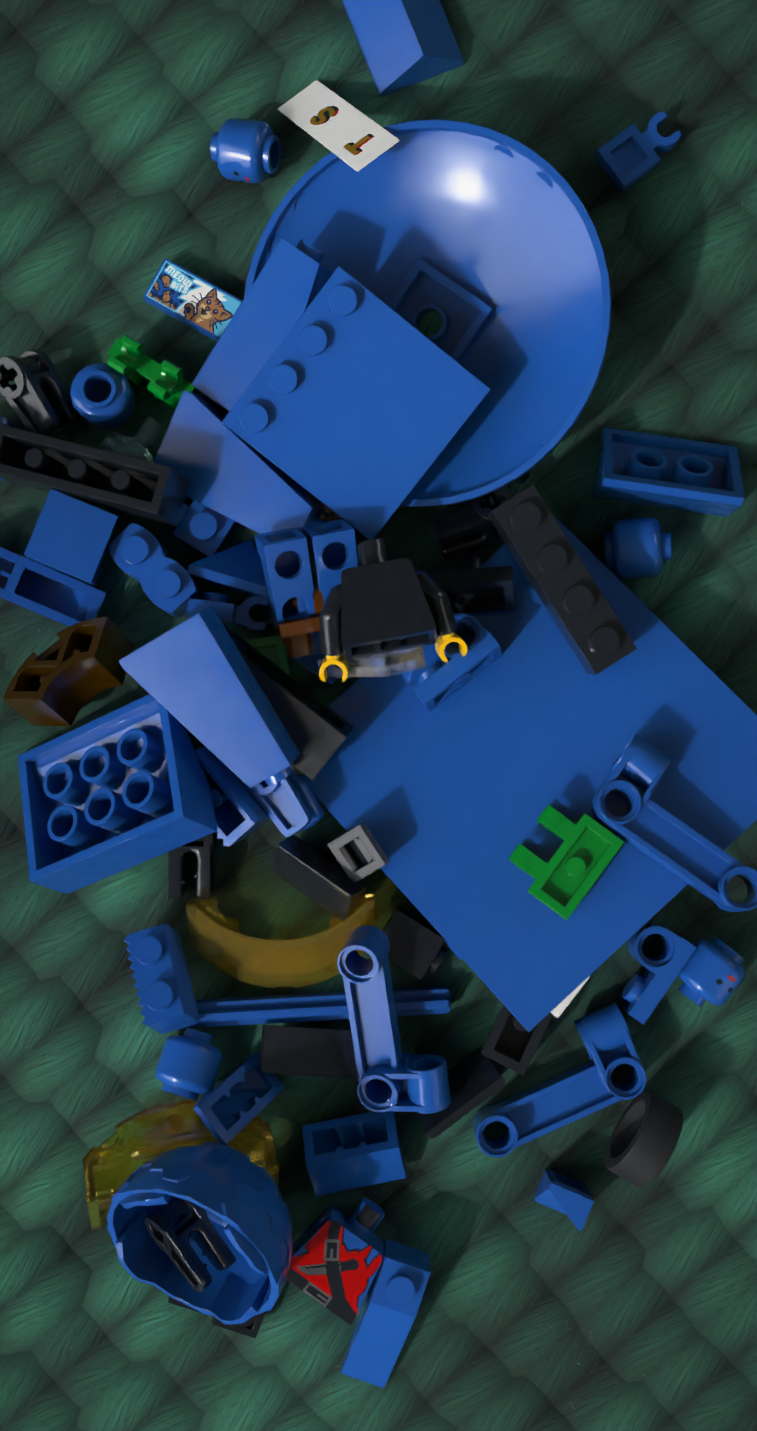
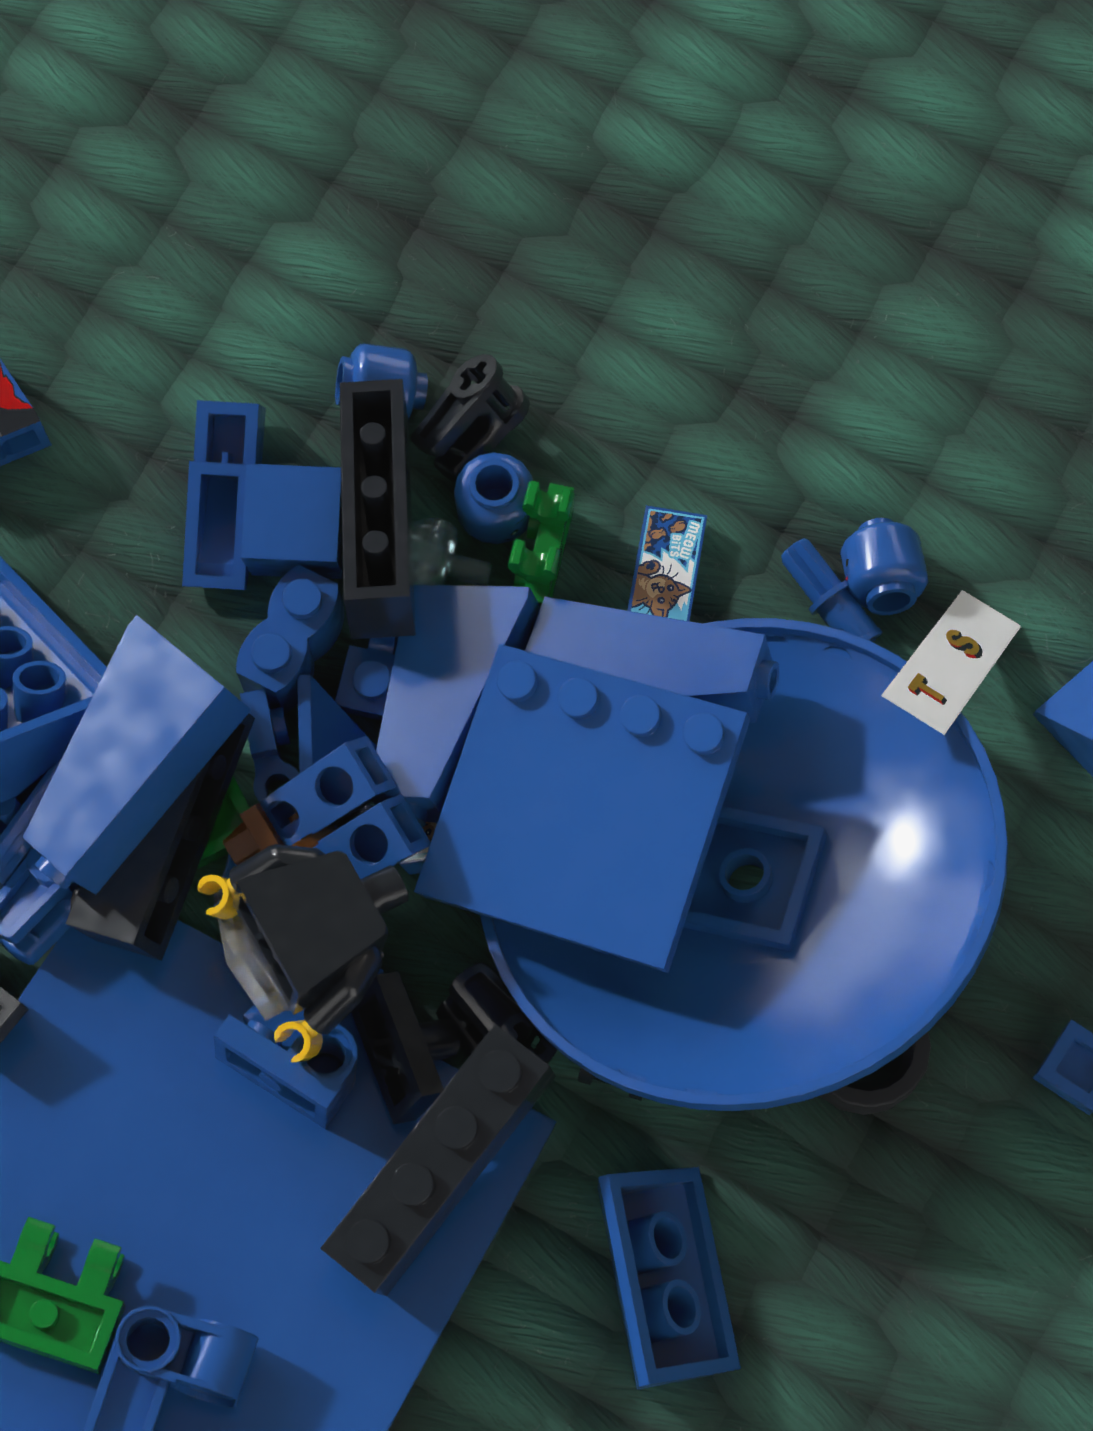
camera: 75 degrees right, 15 degrees down
dark brown brick [3,617,135,726] -> none
blue head [605,518,672,579] -> none
none -> blue axle [781,538,883,642]

